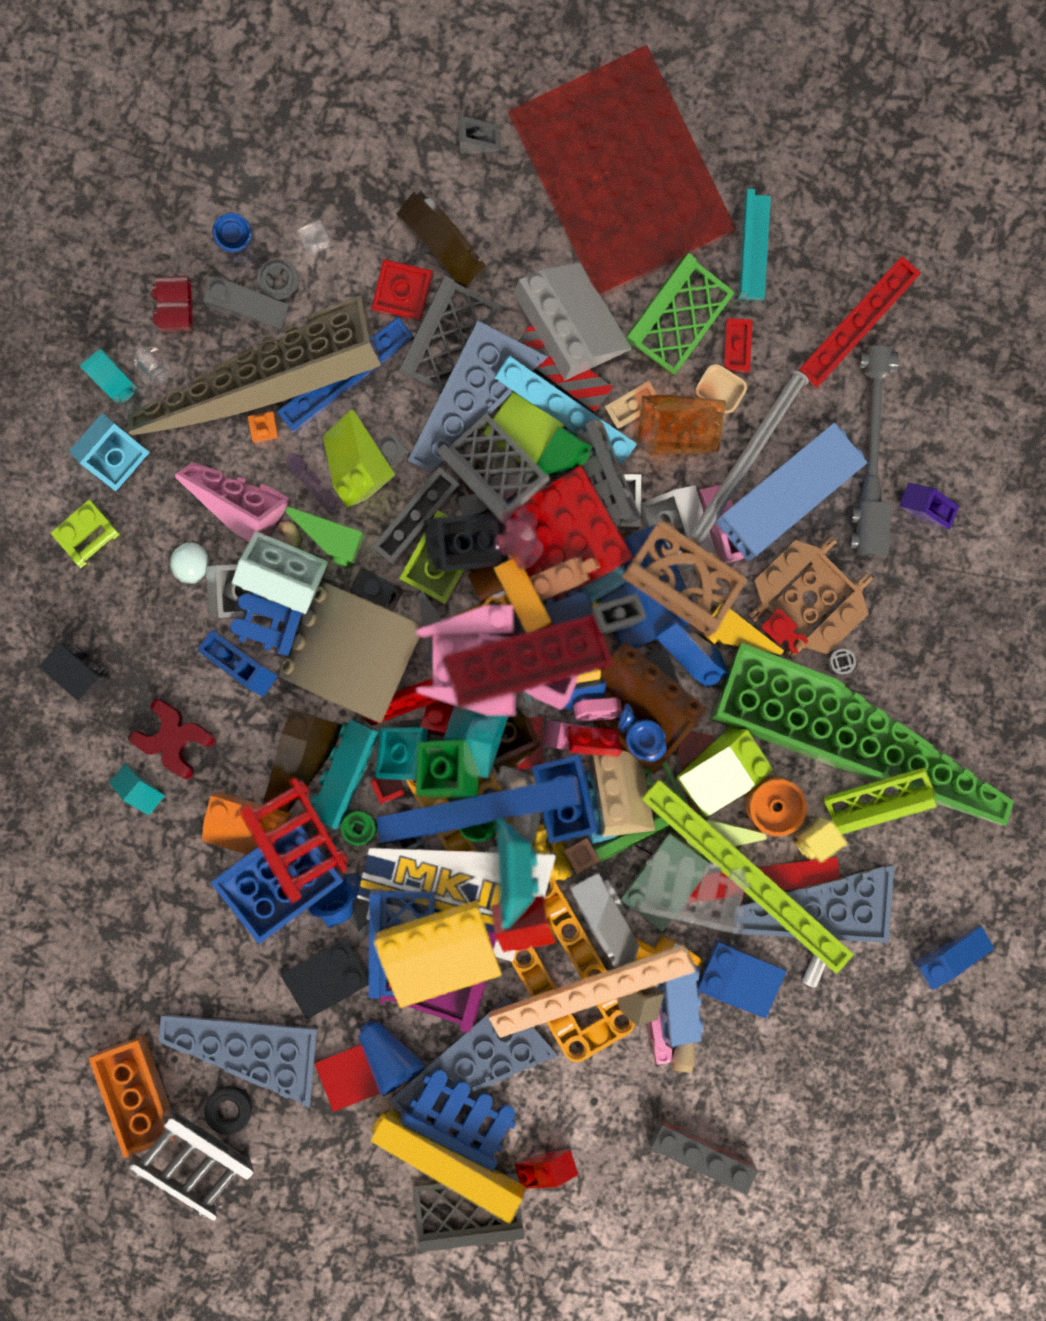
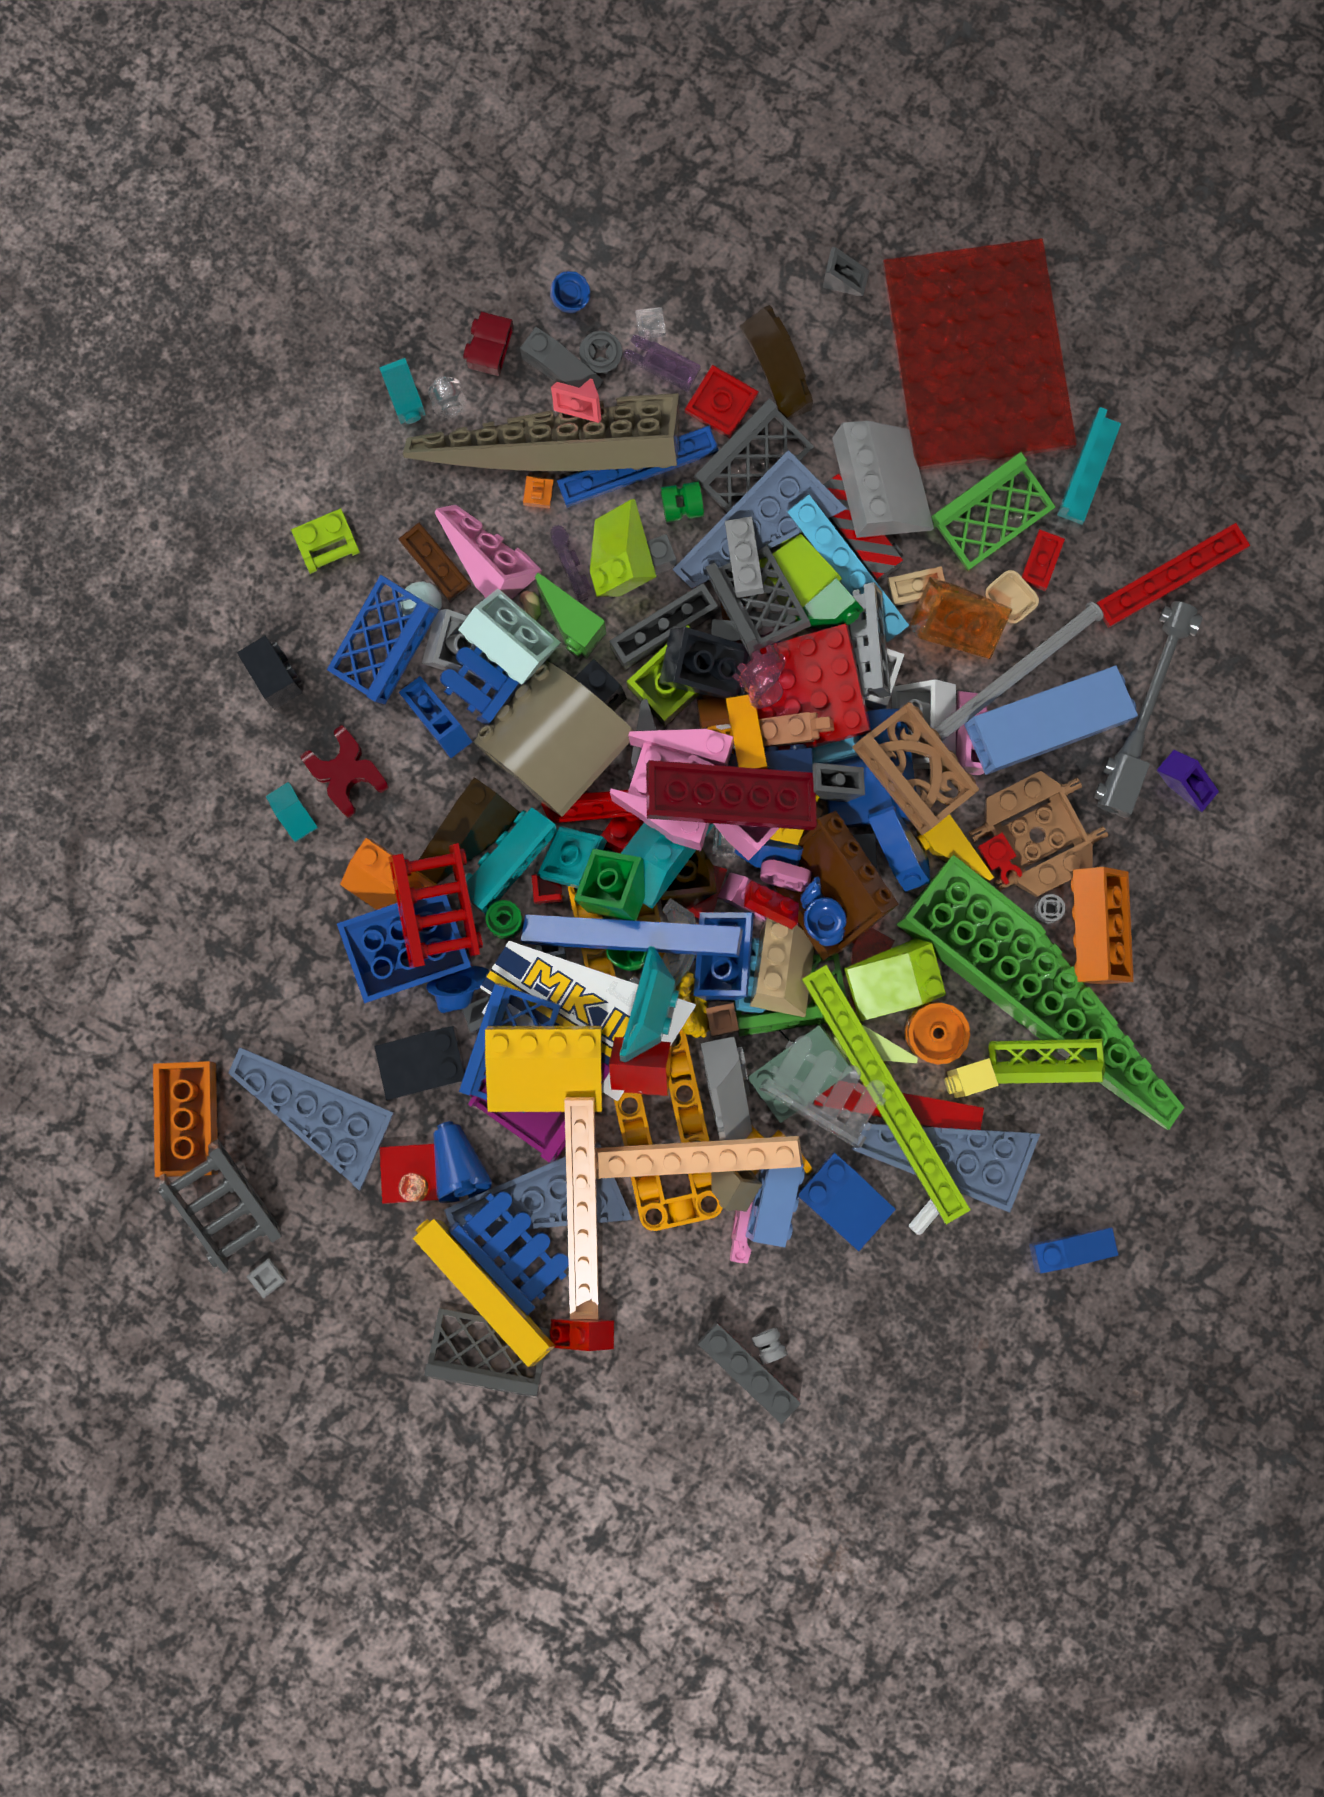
camera: 15 degrees right, 5 degrees down
medium azure slope [69,413,150,491] -> none
black tyre [204,1086,252,1135] -> none
tan cone [670,1043,696,1073] -> none
none -> light grey tile [246,1258,287,1299]
none -> blue fence [327,575,439,704]
none -> reddish brown tile [398,522,471,602]
none -> clear orange tile [399,1173,428,1202]
none -> coral slope [551,379,602,423]
none -> light nougat plate [564,1097,599,1320]
none -> clear purple hinge [623,335,701,392]
none -> green wheel [661,481,704,523]
none -> light grey plate [725,516,764,598]
none -> light grey wheel [752,1327,788,1365]
none -> orange brick [1071,867,1134,985]

